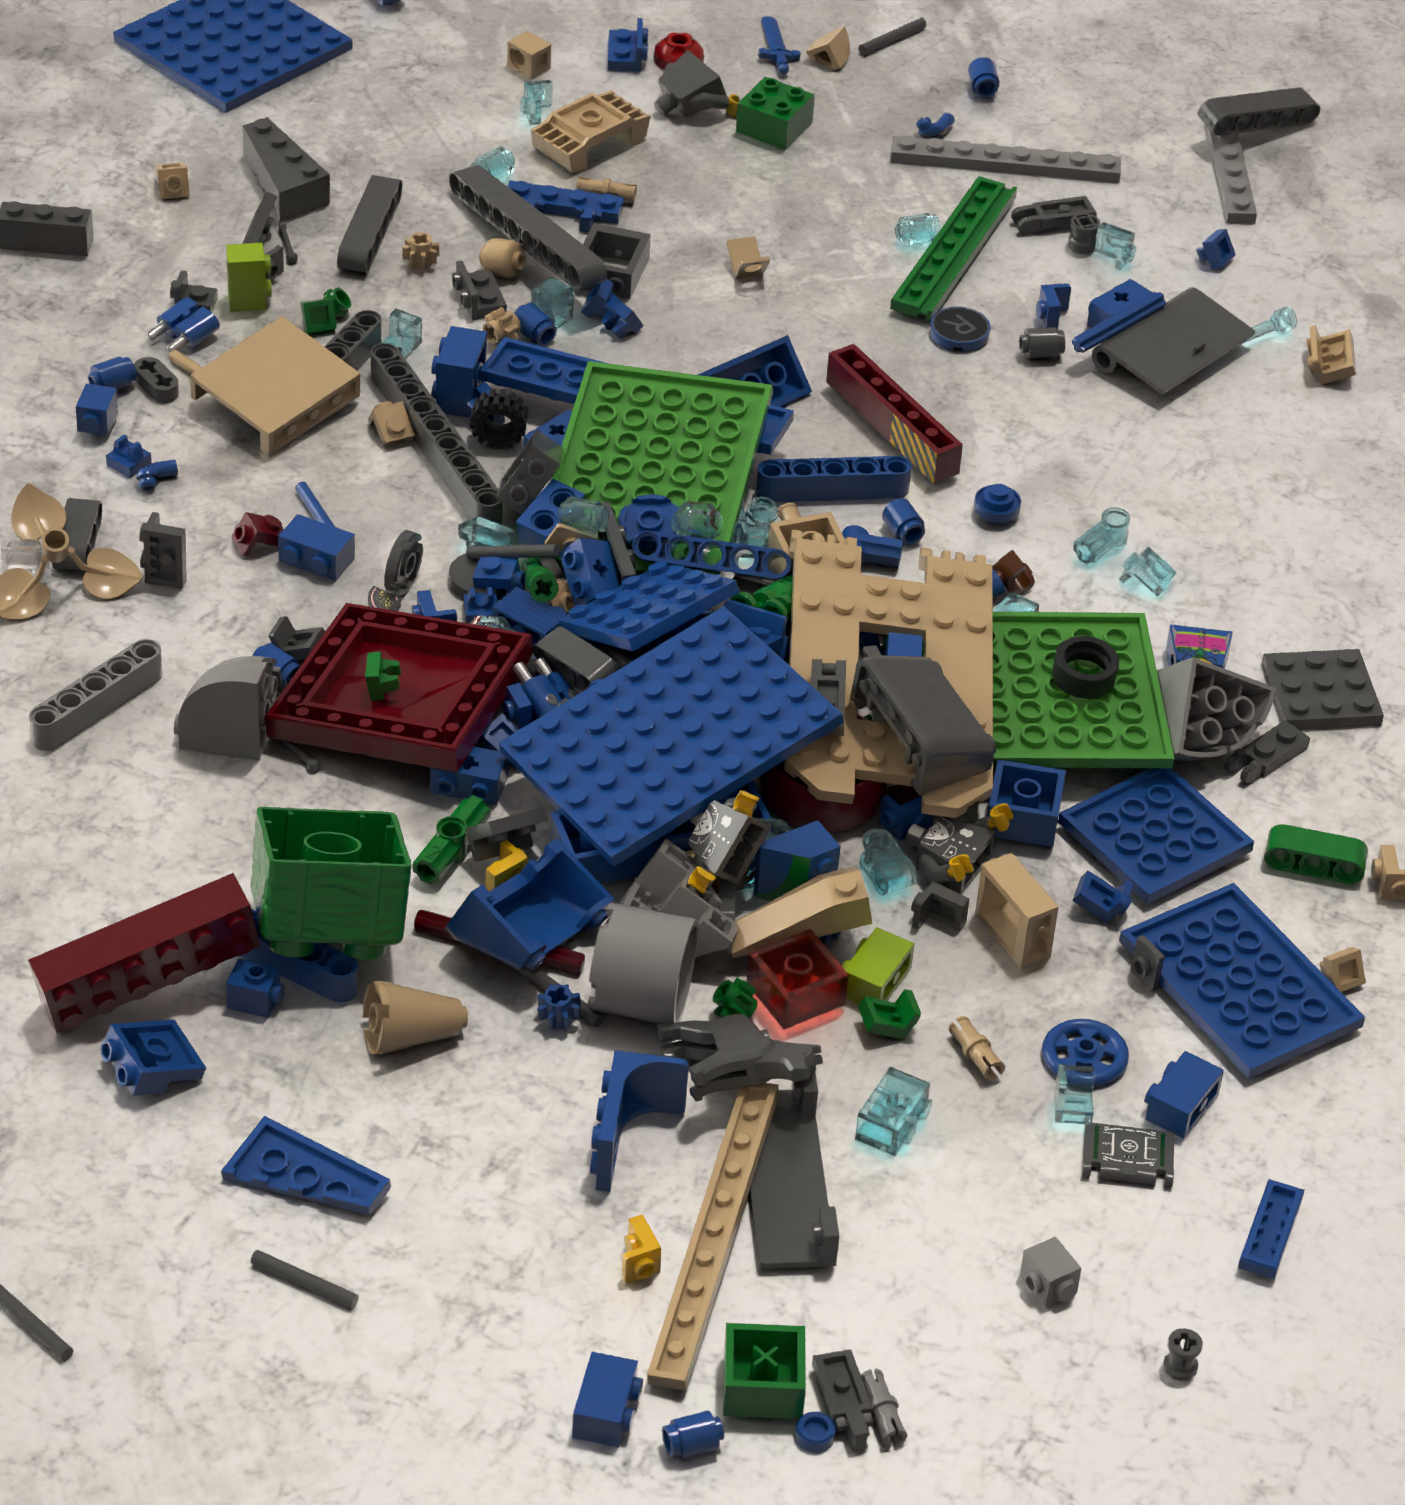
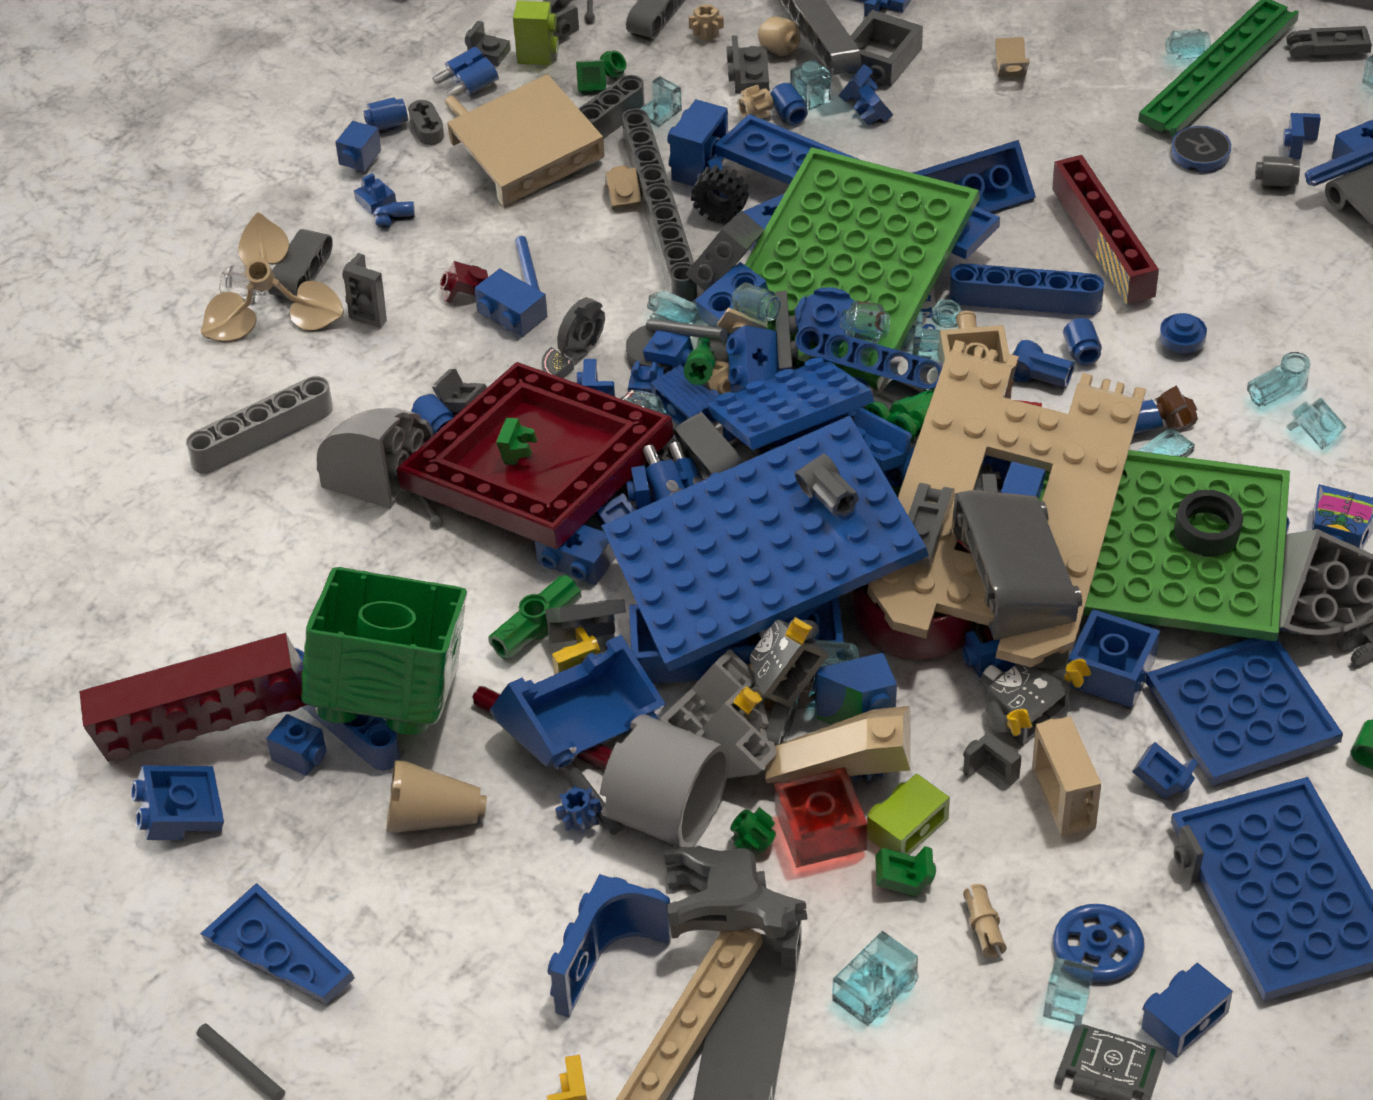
camera: 20 degrees right, 5 degrees up
clear light blue piece [859,828,917,896] -> none
dark grey wheel [1068,213,1100,254] -> none
none -> dark grey piece [794,453,859,517]

